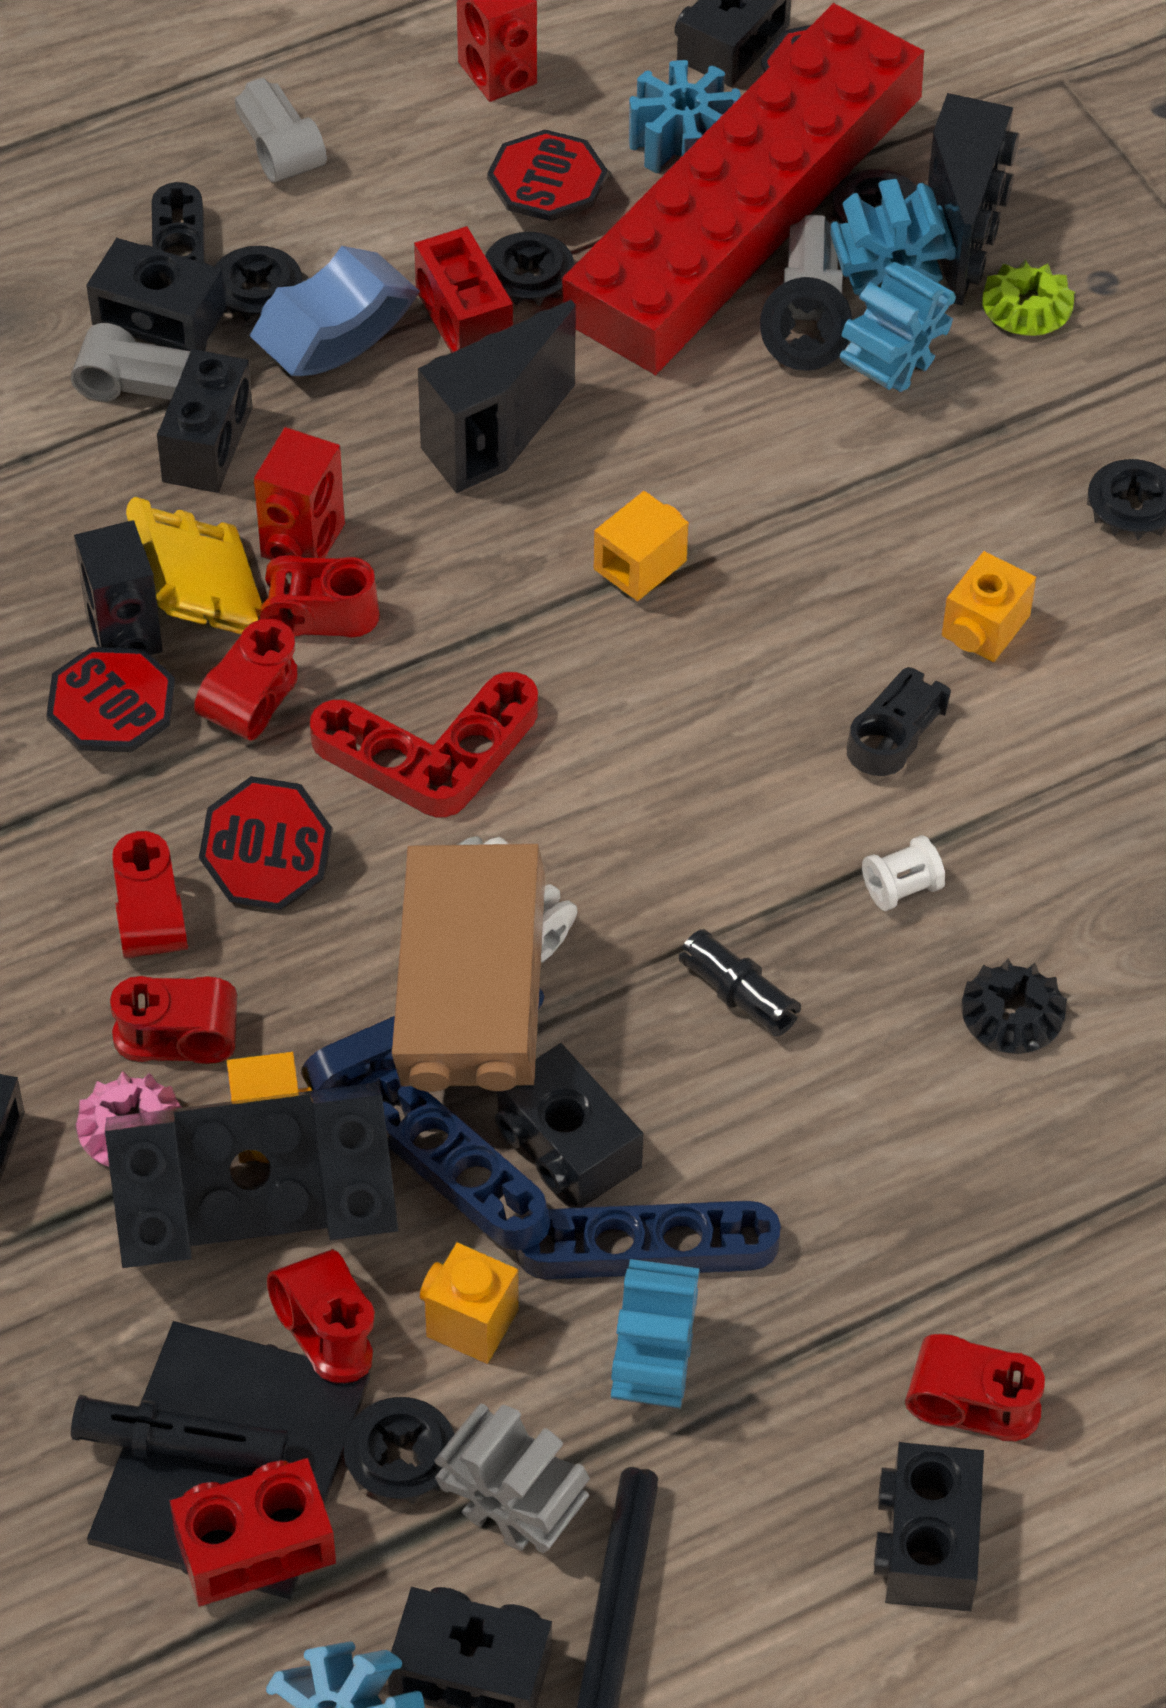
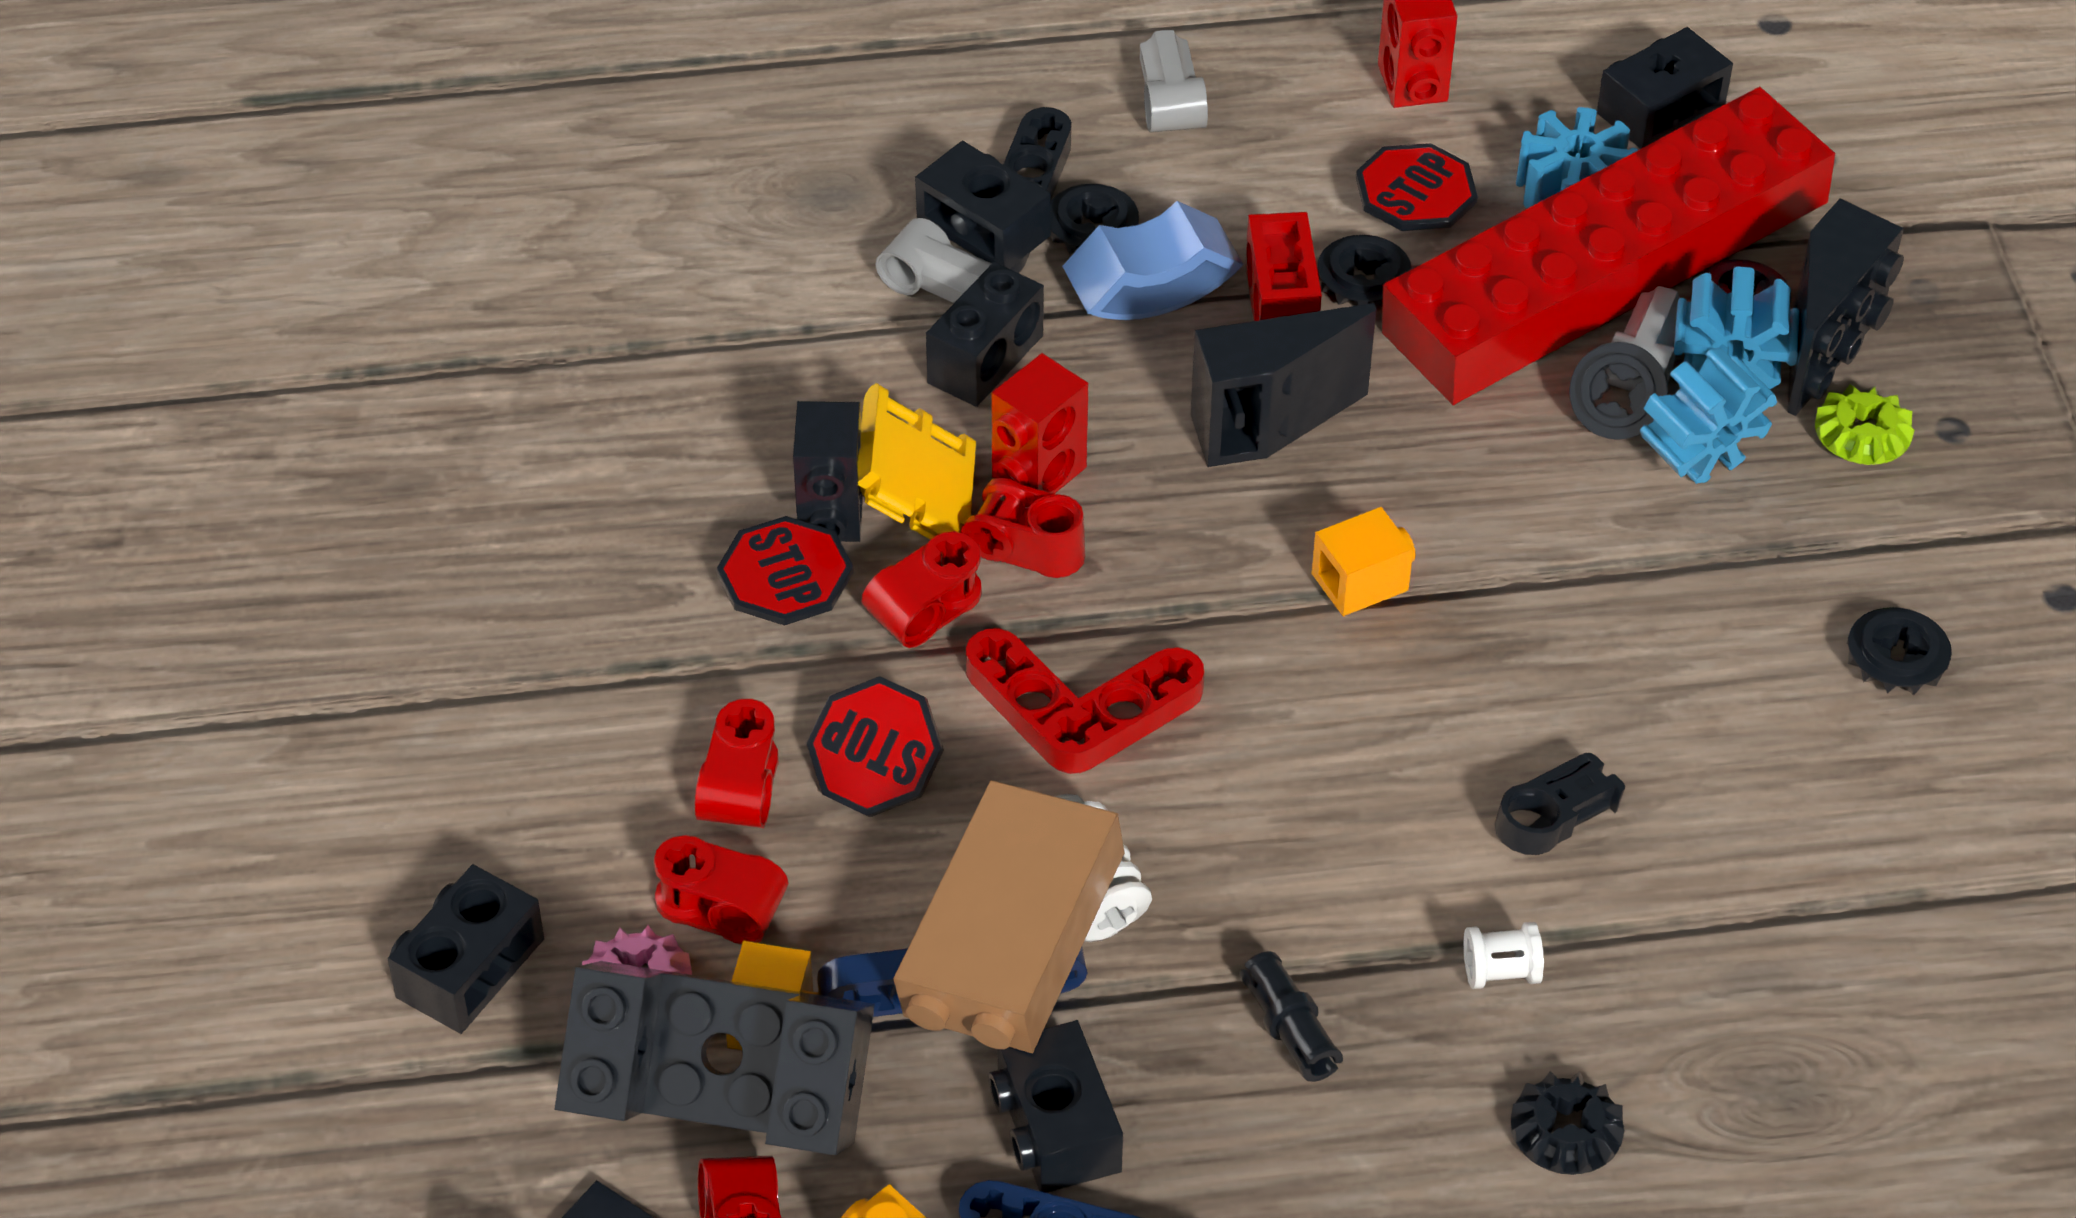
camera: 20 degrees right, 5 degrees down
dark blue beam [359,1068,550,1251] -> none
light orange brick [942,551,1037,663] -> none

